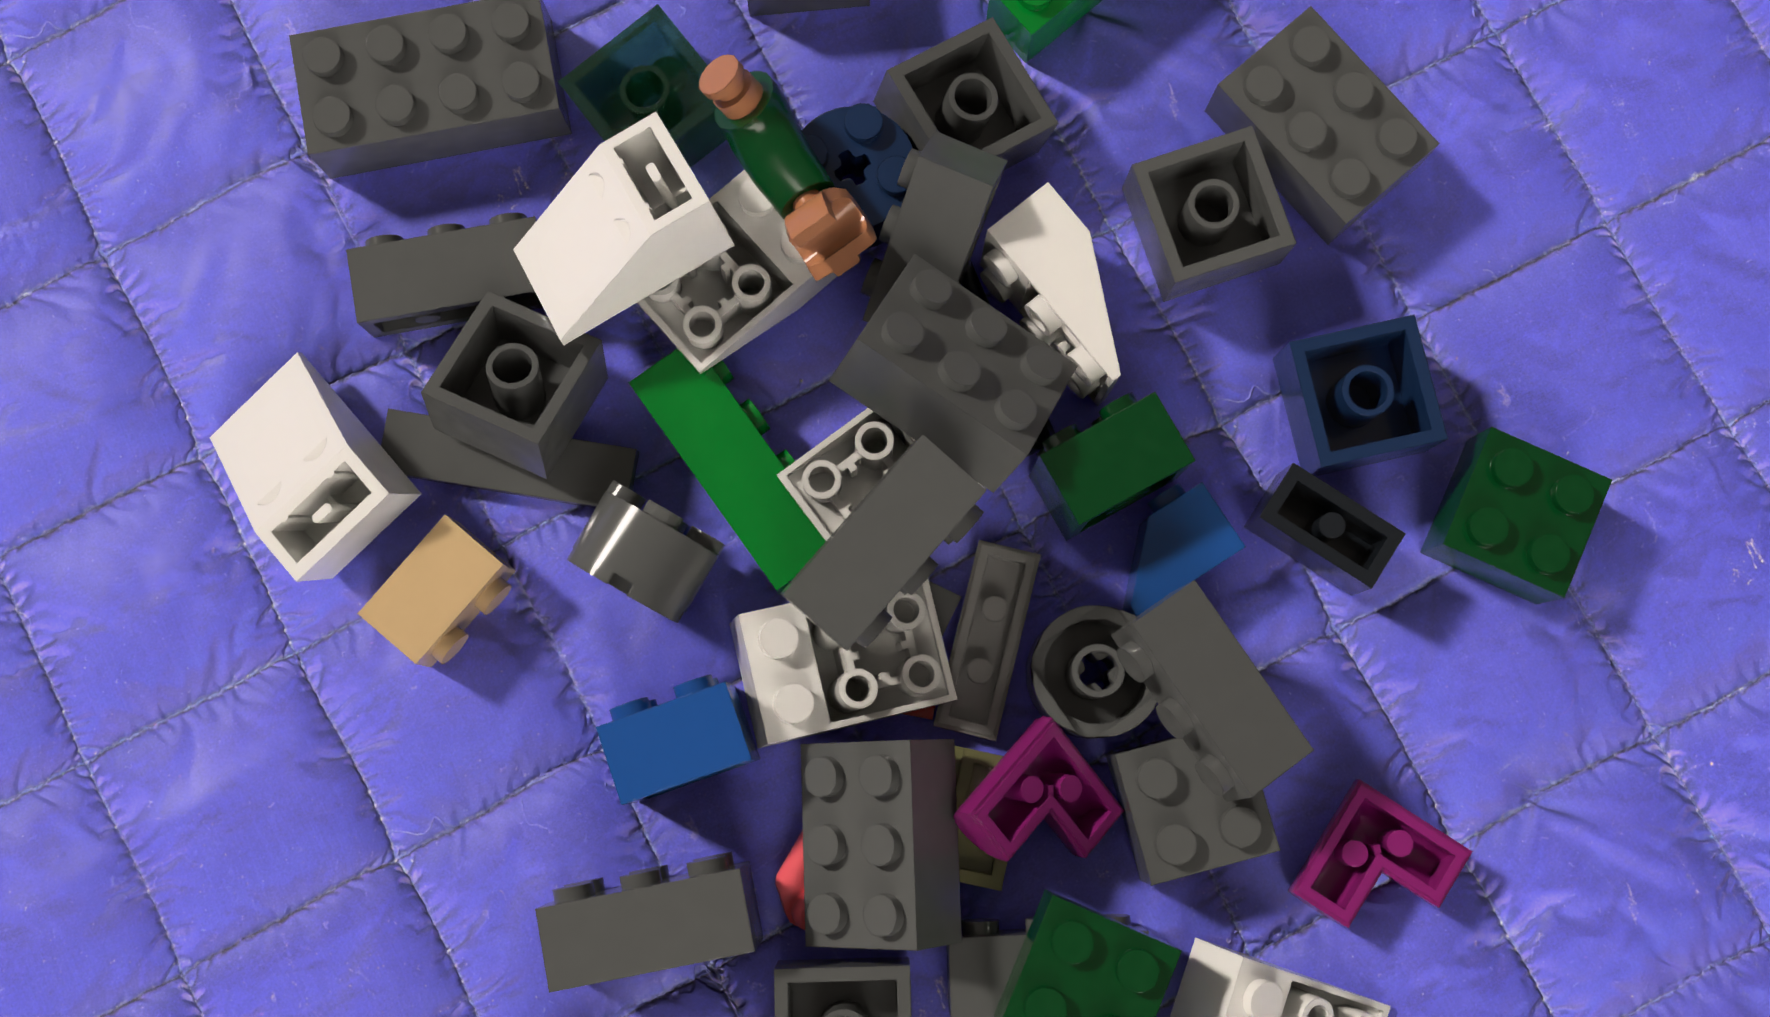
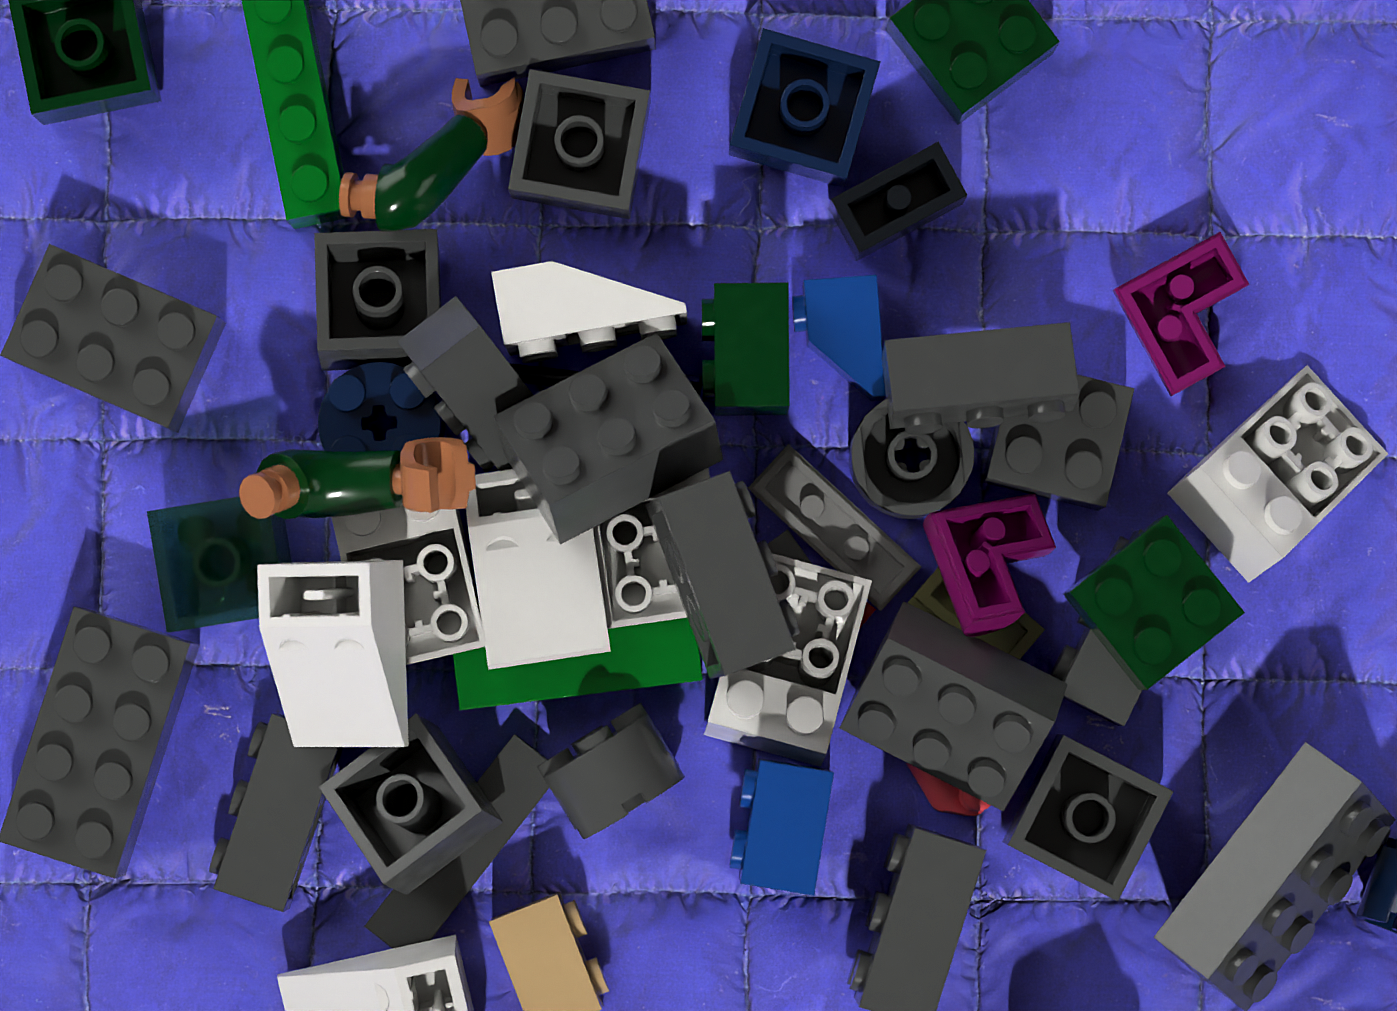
camera: 60 degrees left, 5 degrees up
none -> dark green piece [339,77,524,232]
none -> white slope [466,469,611,670]

